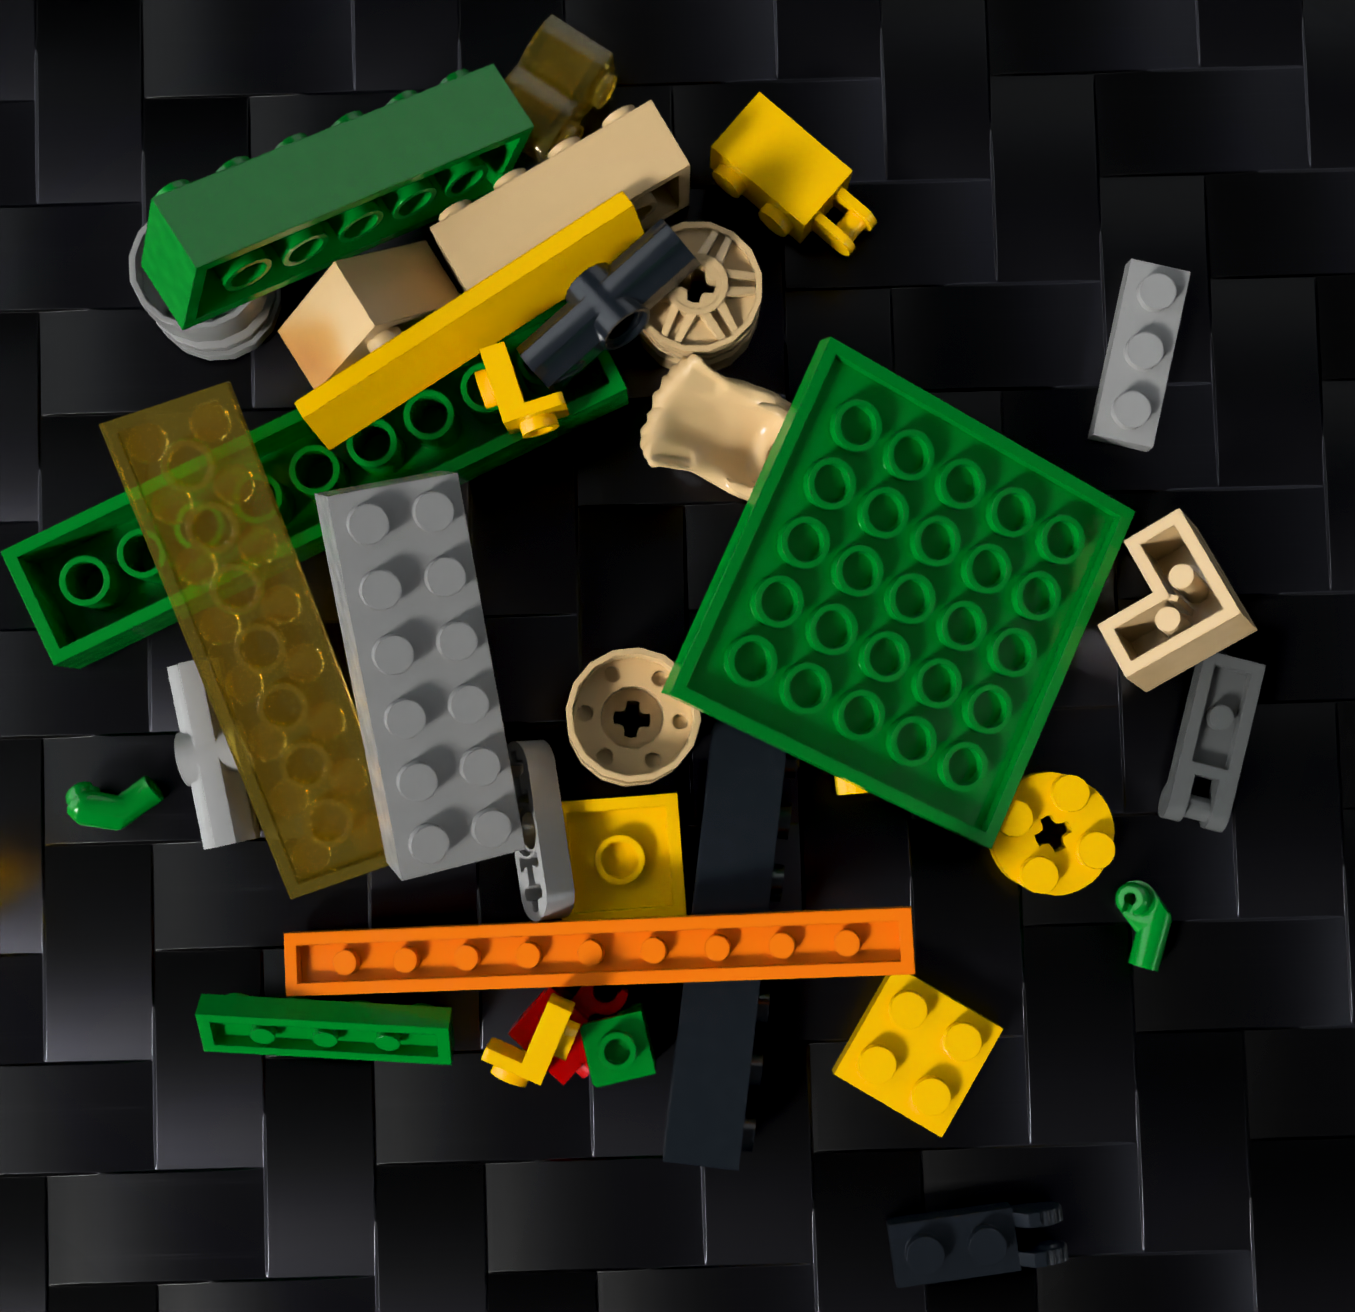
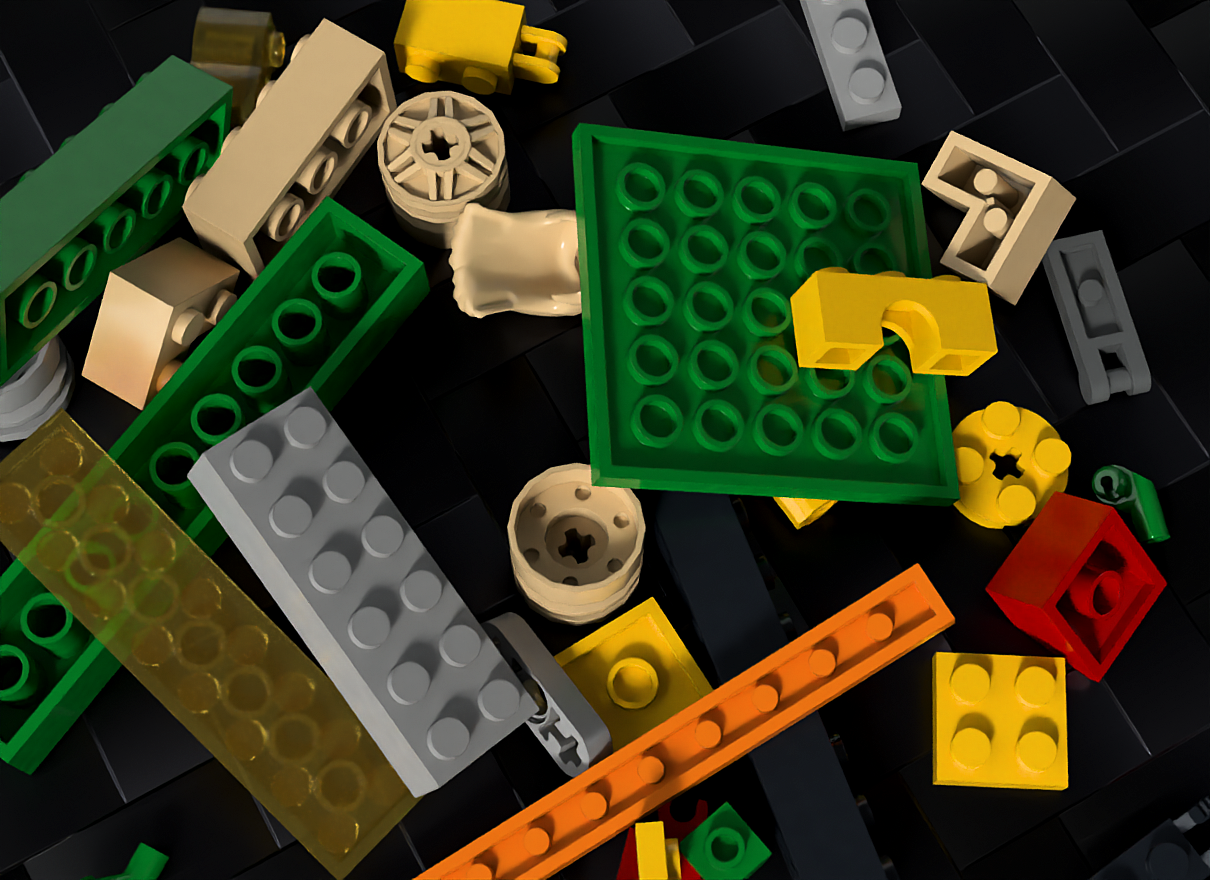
camera: 25 degrees left, 15 degrees down
light grey piece [167,656,261,850] -> none
yellow tile [294,191,645,451] -> none
yellow bracket [474,341,569,438] -> none
black piece [516,218,701,393] -> none
none -> yellow arch [790,267,998,376]
none -> red slope [985,491,1167,682]

